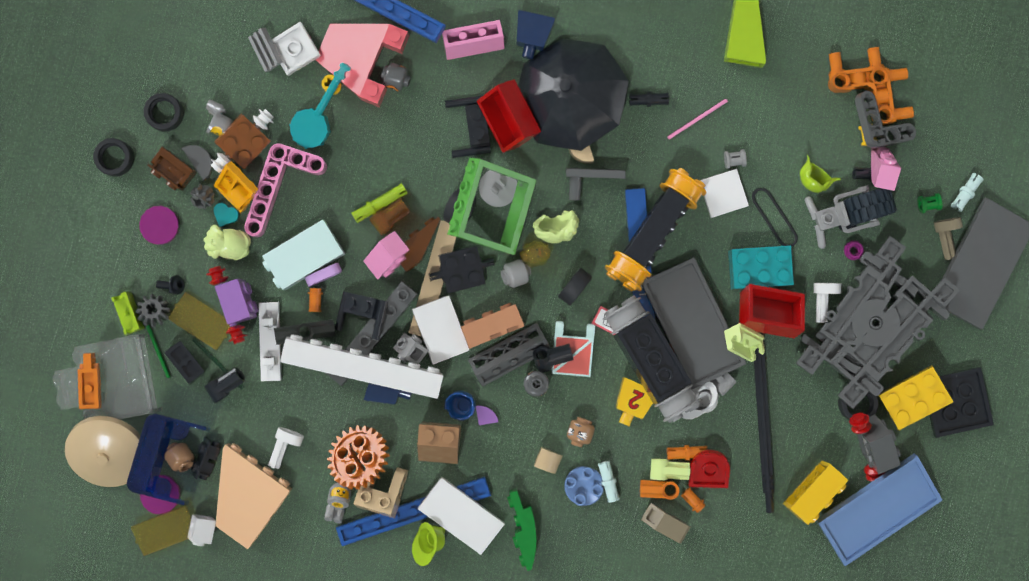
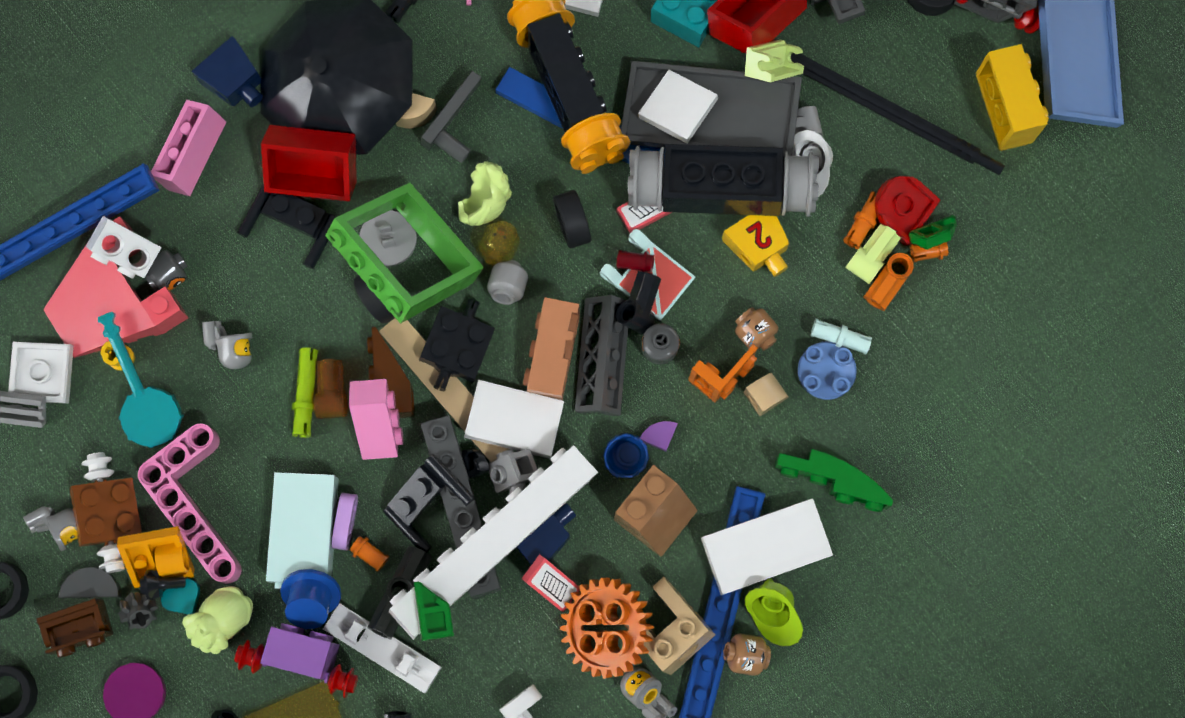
camera: 55 degrees left, 10 degrees down
dark tan slope [641,503,690,544] -> none
none -> white brick [85,216,162,279]
none -> black plate [140,569,186,600]
none -> light grey piece [202,321,253,369]
none -> blue piece [280,569,342,629]
none -> green tile [414,581,454,641]
none -> black tile [461,448,490,479]
none -> tile [521,554,580,612]
none -> dark red pin [616,250,654,272]
none -> white tile [638,70,718,144]
none -> orange bracket [688,344,758,403]
none -> medium nougat head [723,633,771,676]
none -> green tile [909,215,957,249]

